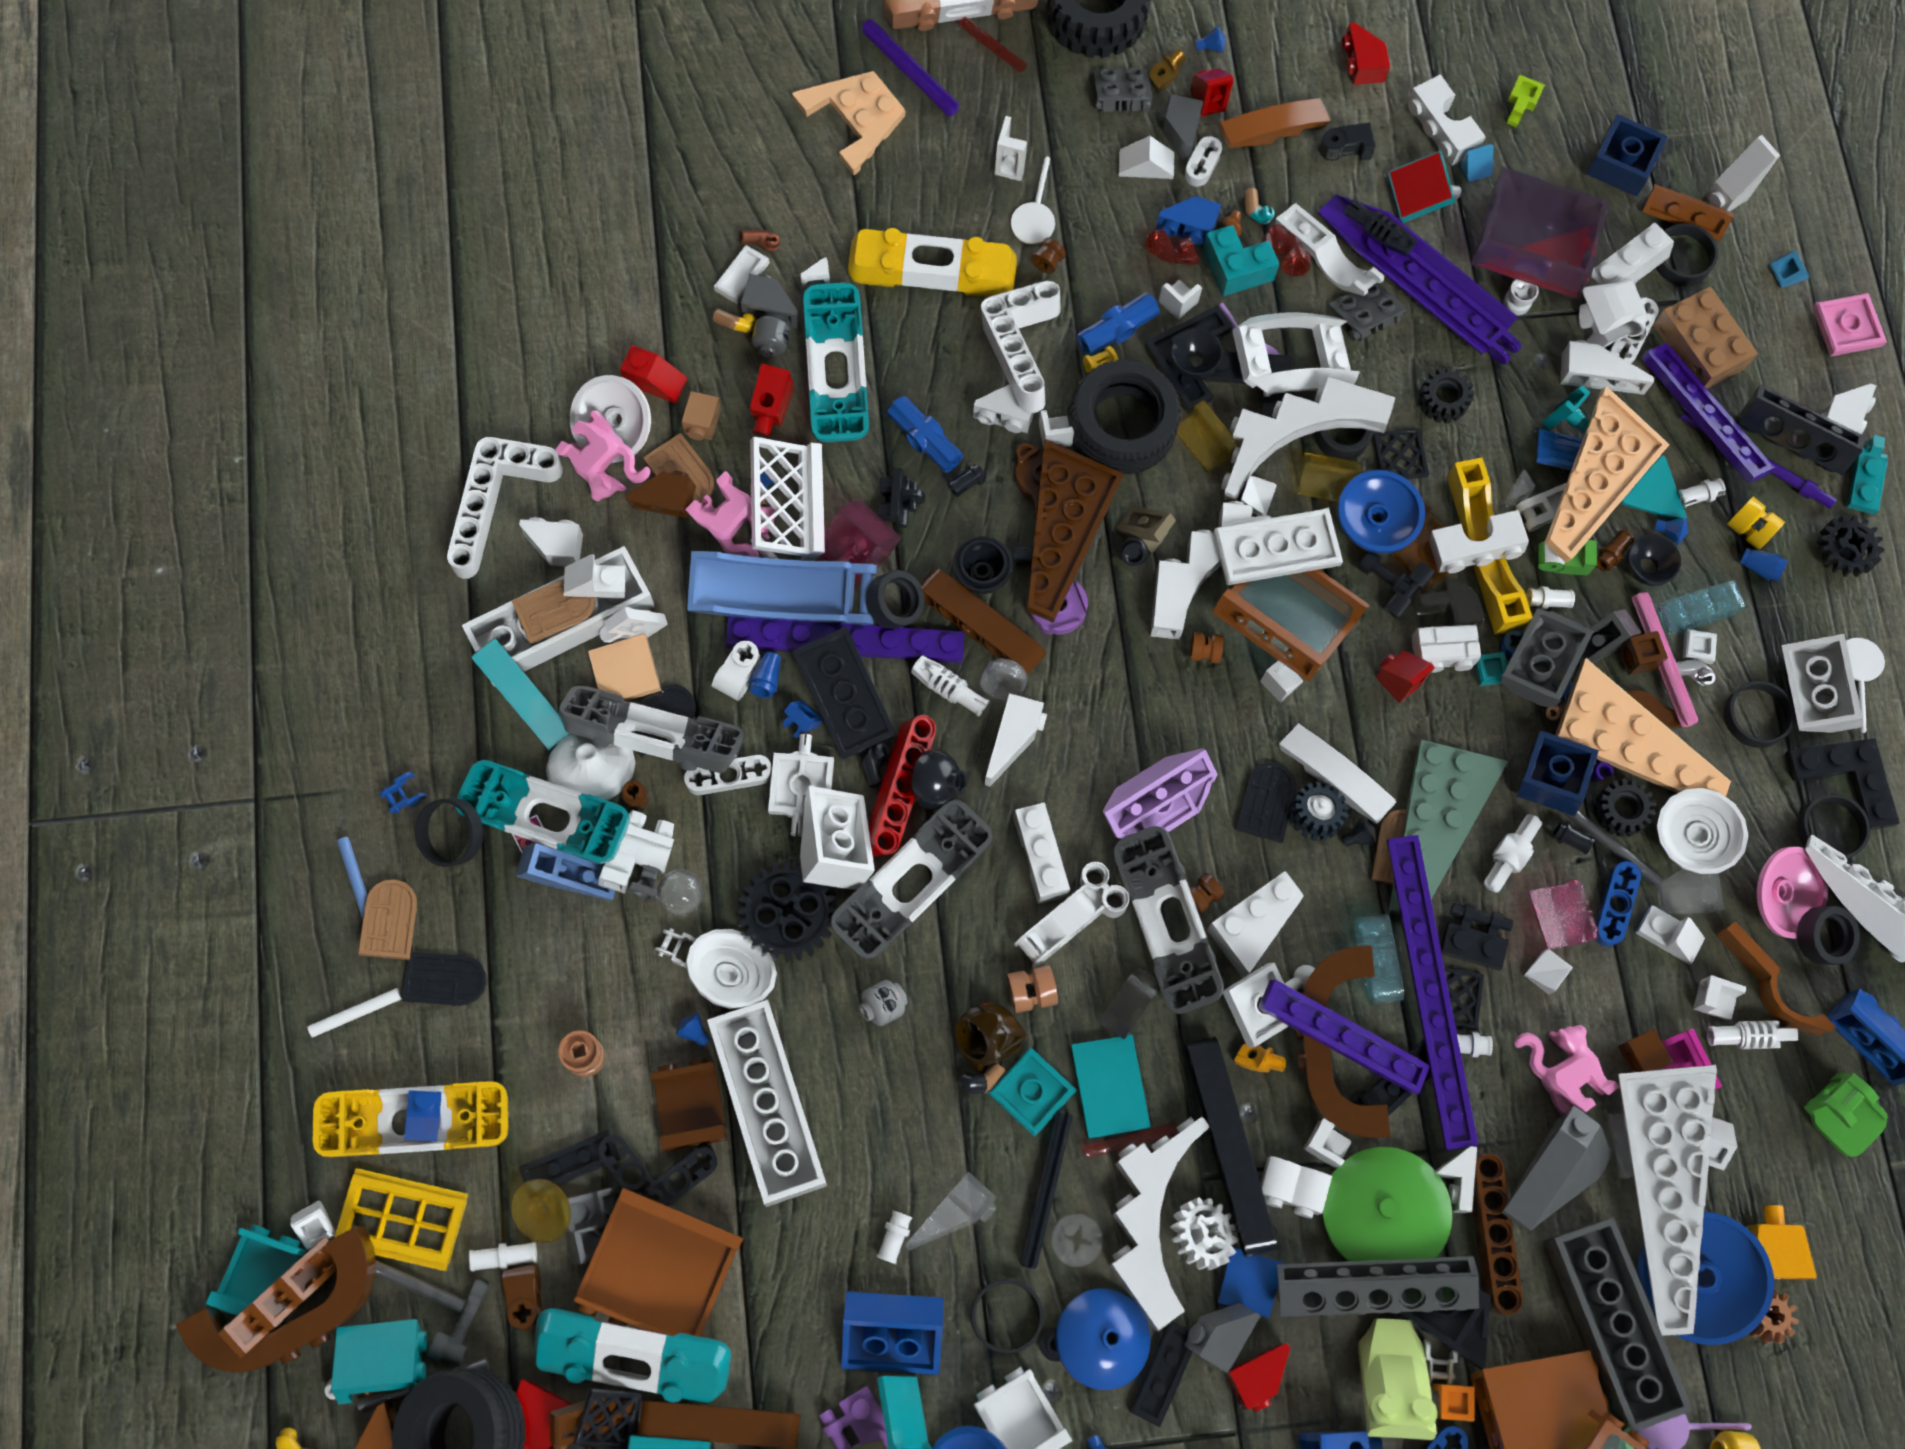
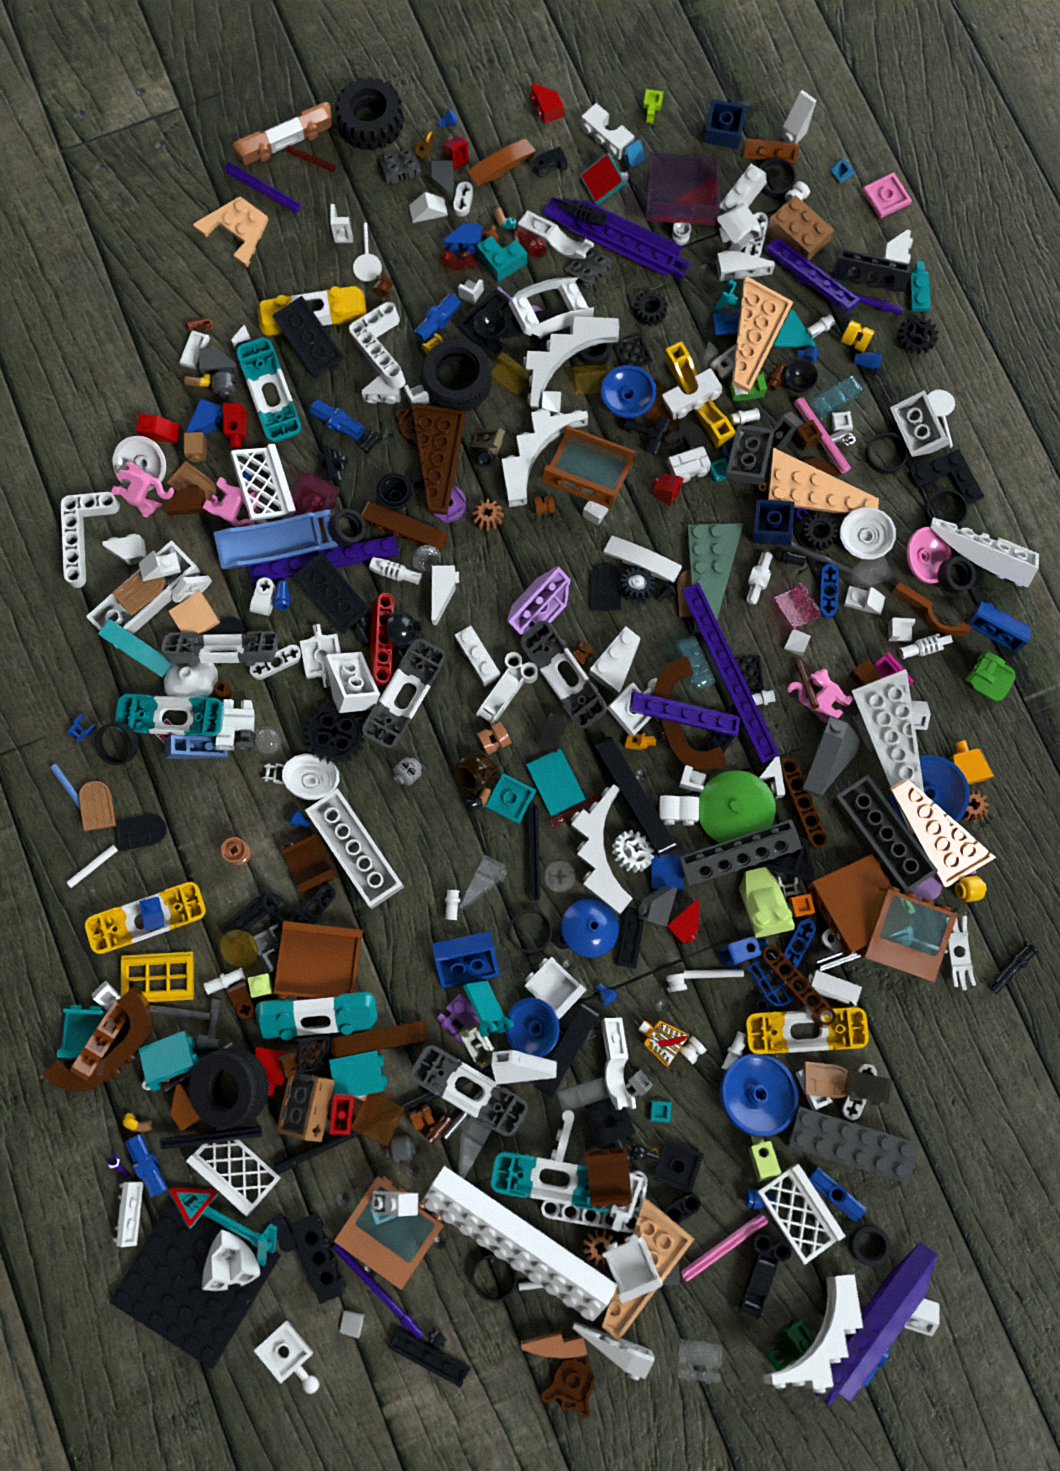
camera: 10 degrees left, 5 degrees up
blue tile [782,700,824,738] -> none
white tile [1214,508,1343,585] -> none
black plate [1441,903,1513,971] -> none
none -> blue slope [186,399,223,435]
none -> yellowish green brick [248,974,274,999]
none -> black plate [272,296,344,379]
none -> nougat gear [472,499,504,531]
none -> white wheel [785,181,810,202]
none -> reddish brown bar [795,660,819,709]
none -> wing [889,778,996,888]

